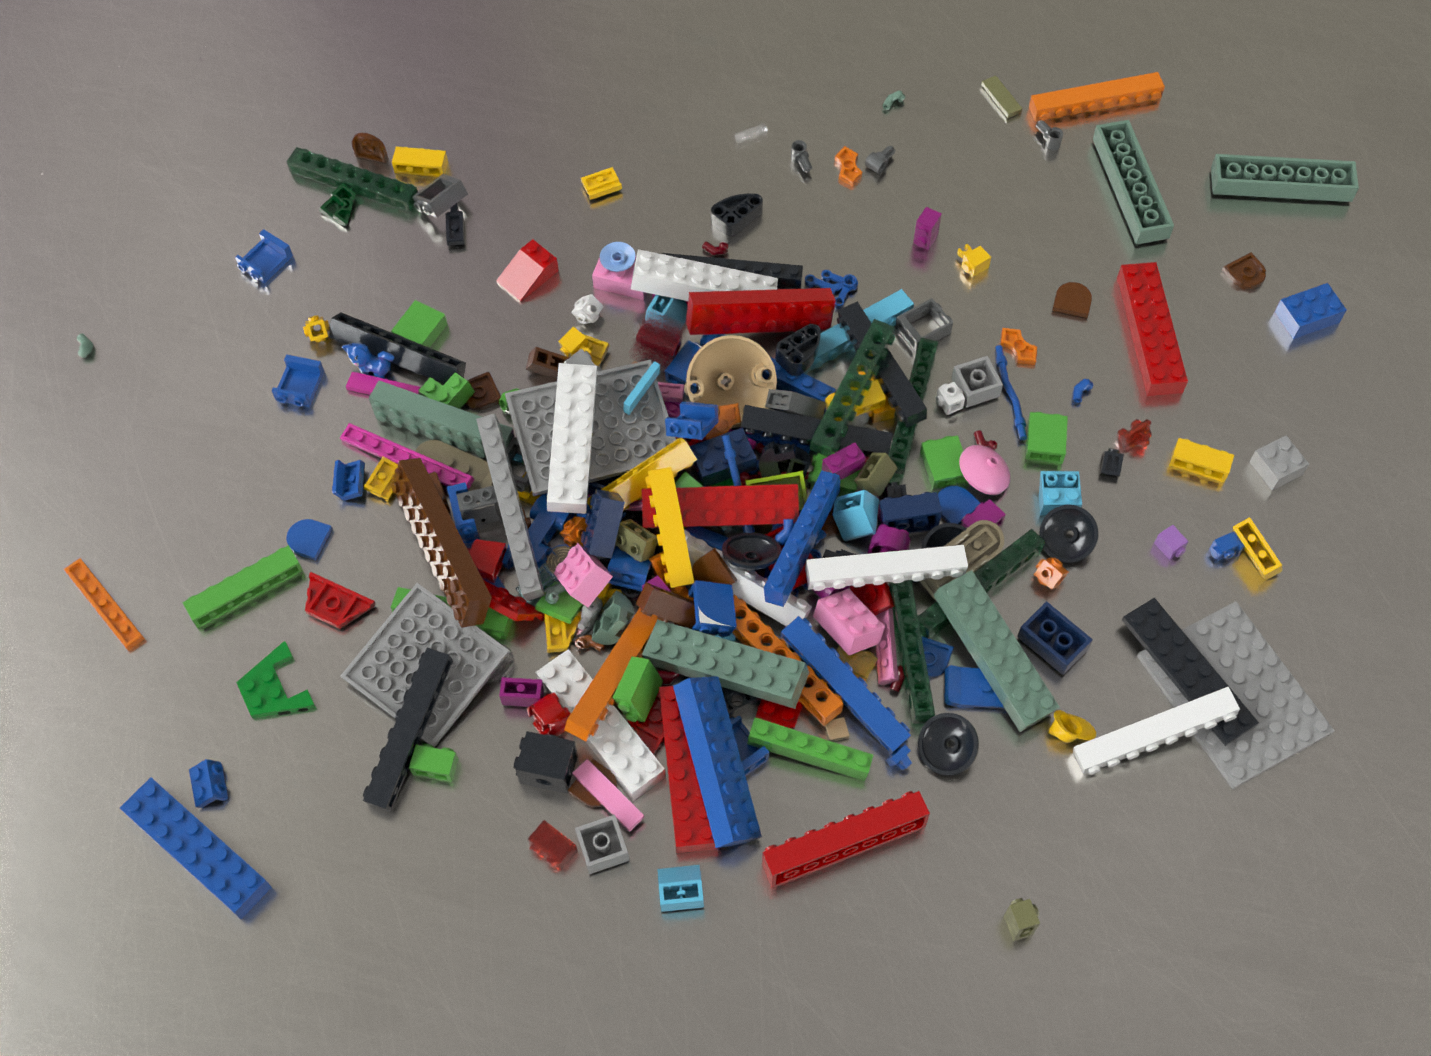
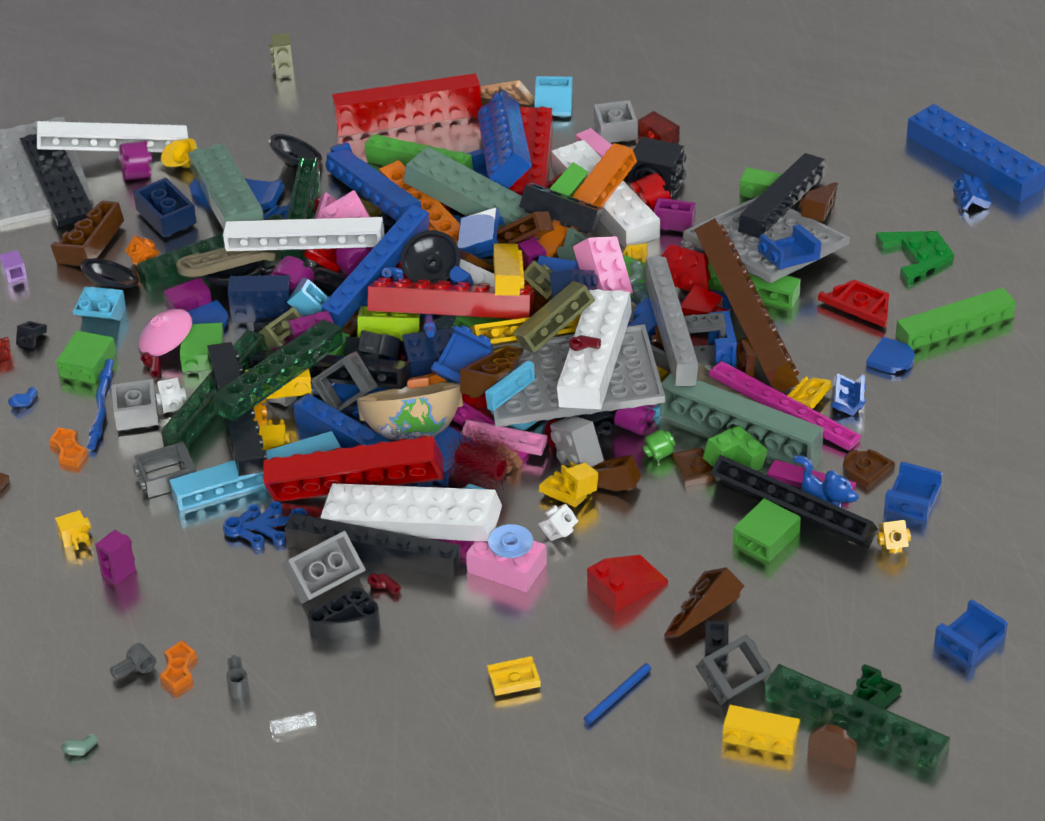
camera: 170 degrees left, 20 degrees down
black beam [775,324,821,376] -> none
none -> reddish brown wedge [51,201,125,266]
none -> magenta brick [119,141,152,180]
none -> yellow brick [259,419,291,451]
none -> light grey brick [280,531,365,604]
none -> blue brick [450,266,474,286]
none -> reddish brown wedge [460,345,524,398]
none -> light nougat tile [480,80,535,106]
none -> olive brick [513,281,595,353]
none -> black brick [519,183,603,234]
none -> dark red arm [569,335,601,351]
none -> blue bar [584,663,651,725]
none -> reddish brown wedge [664,567,745,638]
none -> blue panel [758,224,822,270]
none -> reddish brown slope [799,182,838,221]
none -> reddish brown tile [843,449,895,490]

